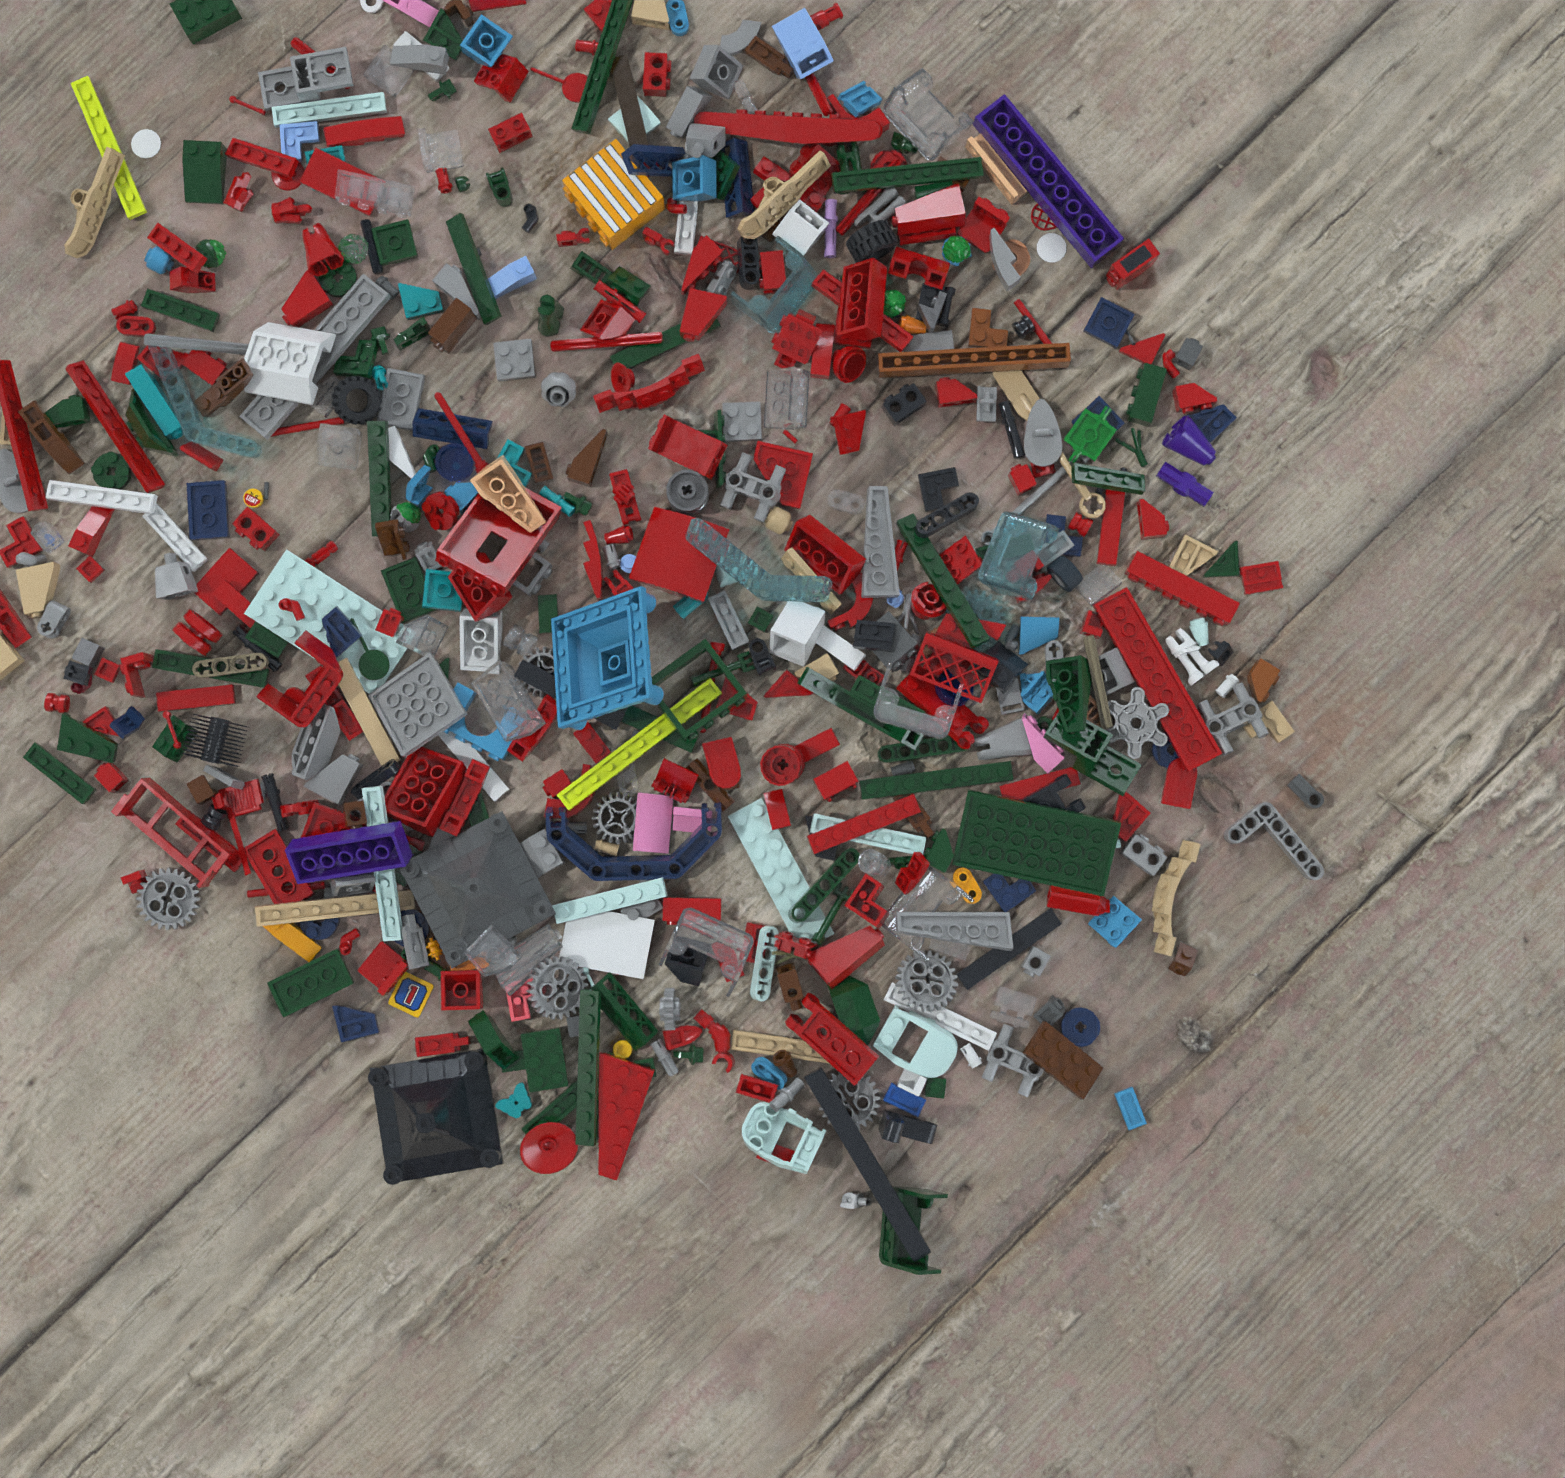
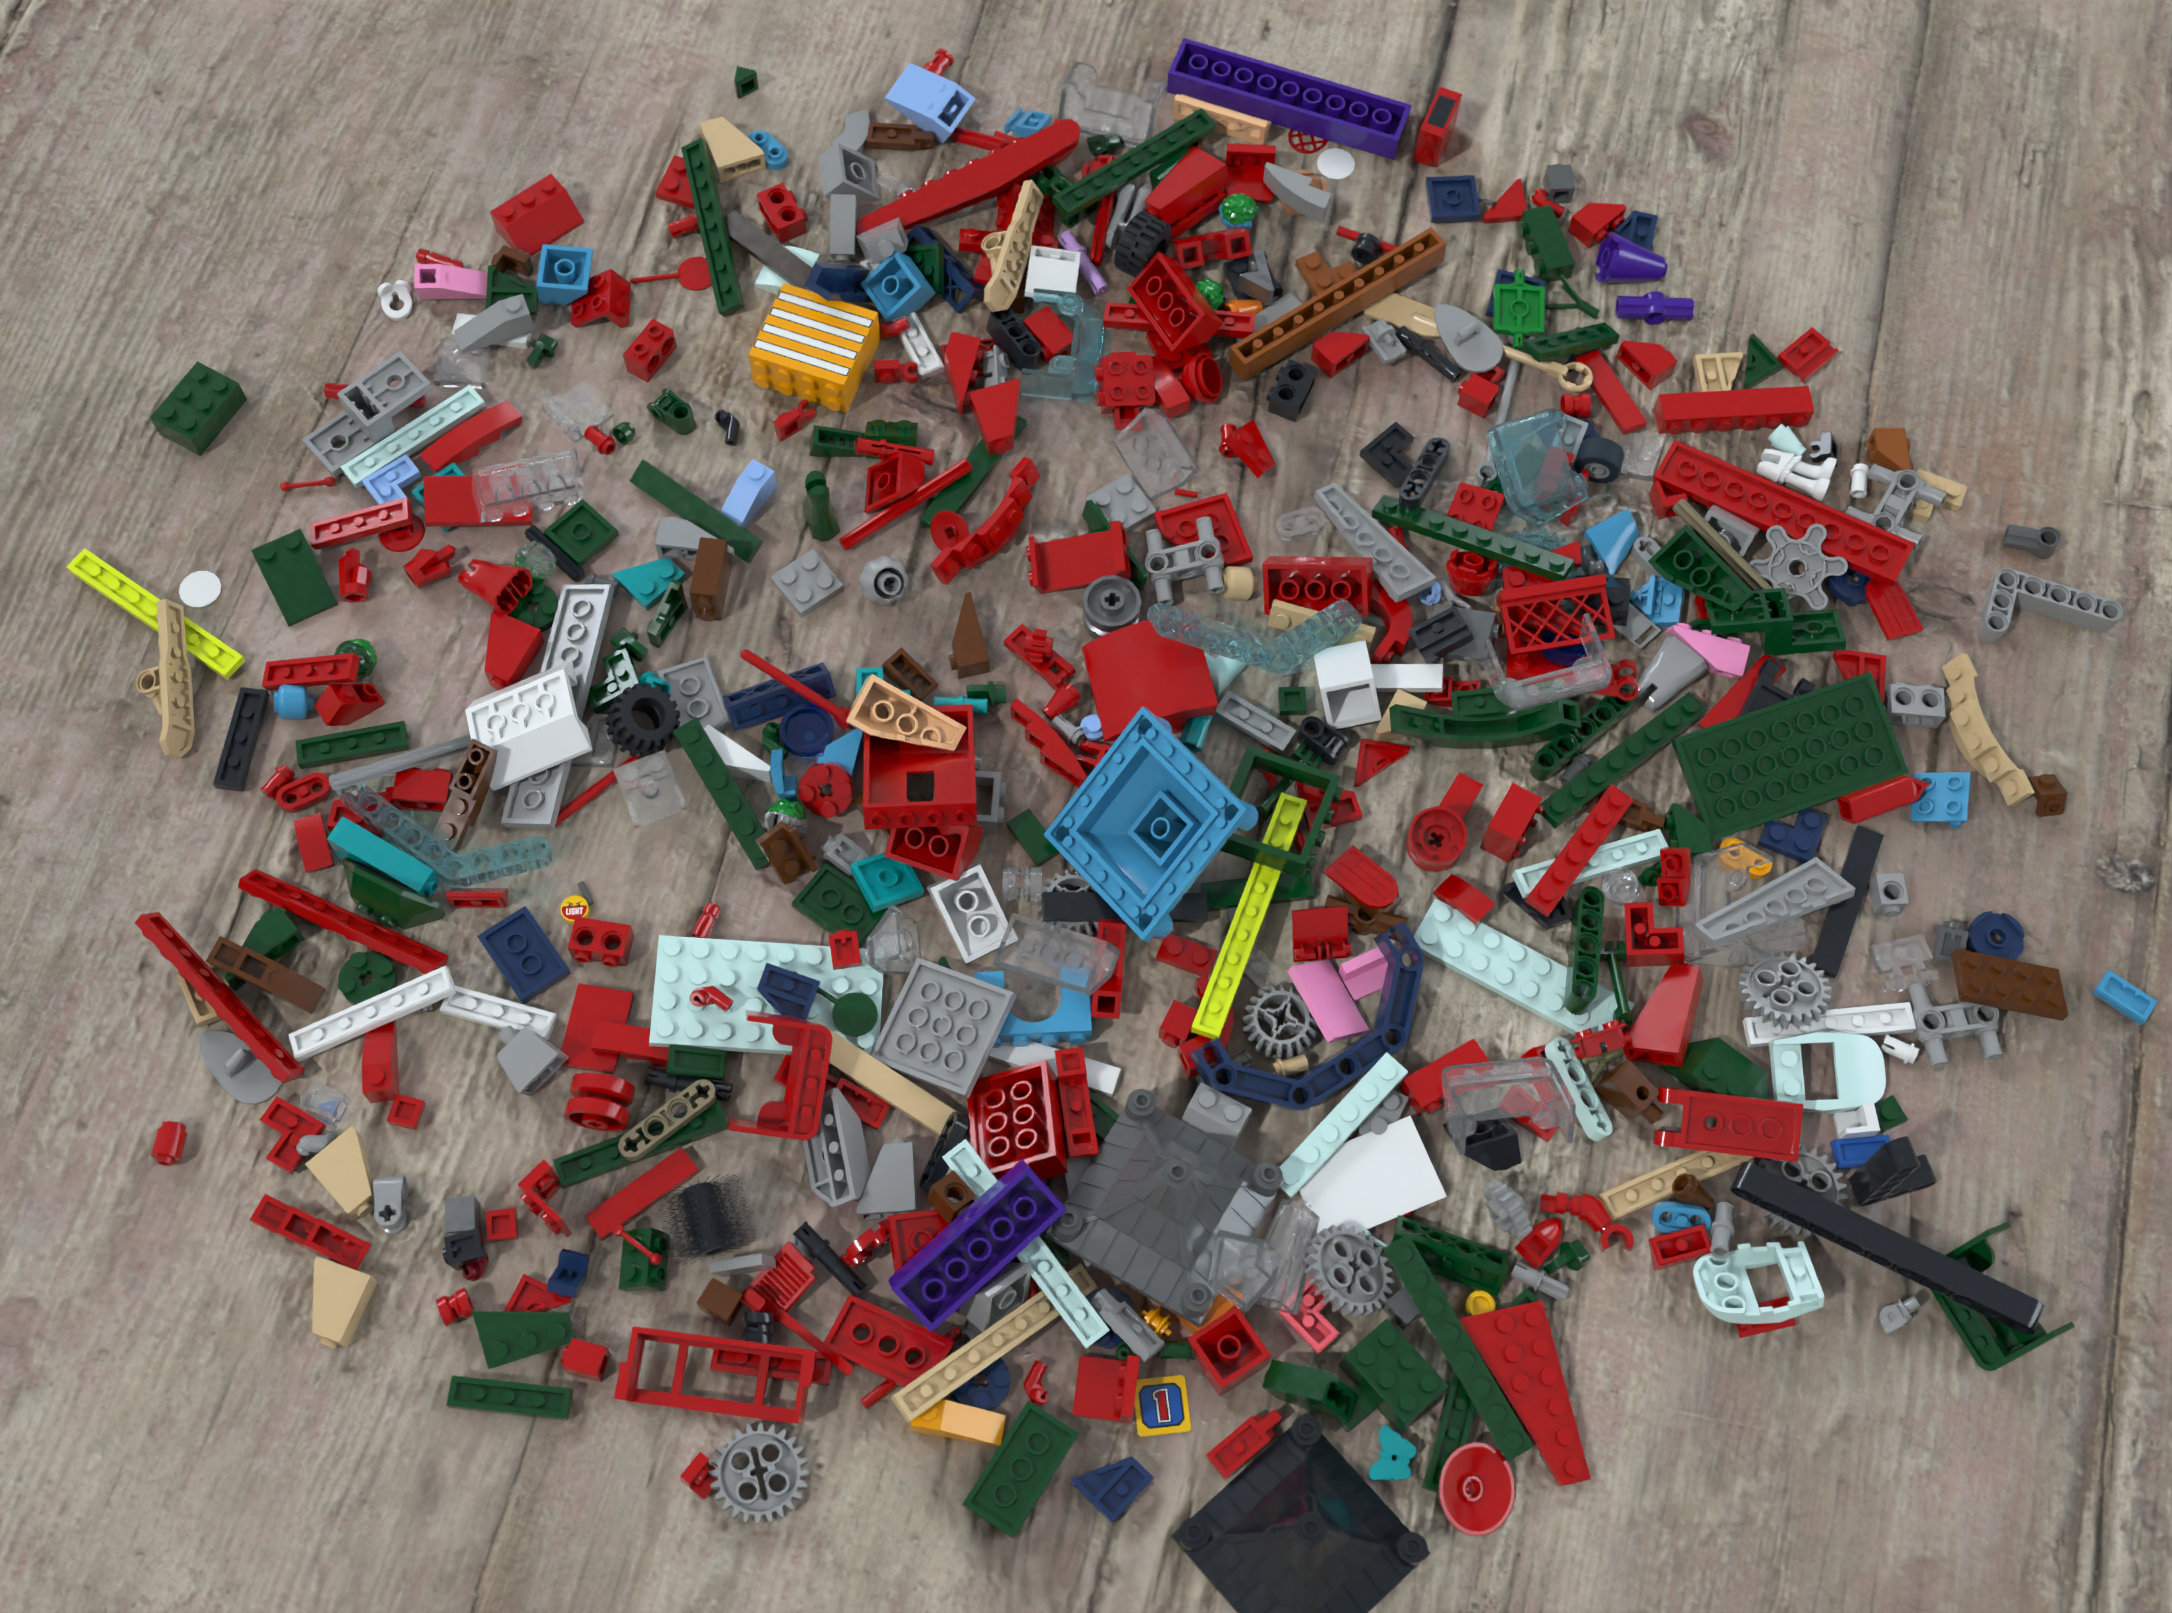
camera: 35 degrees left, 20 degrees down
none -> black plate [213,687,270,792]

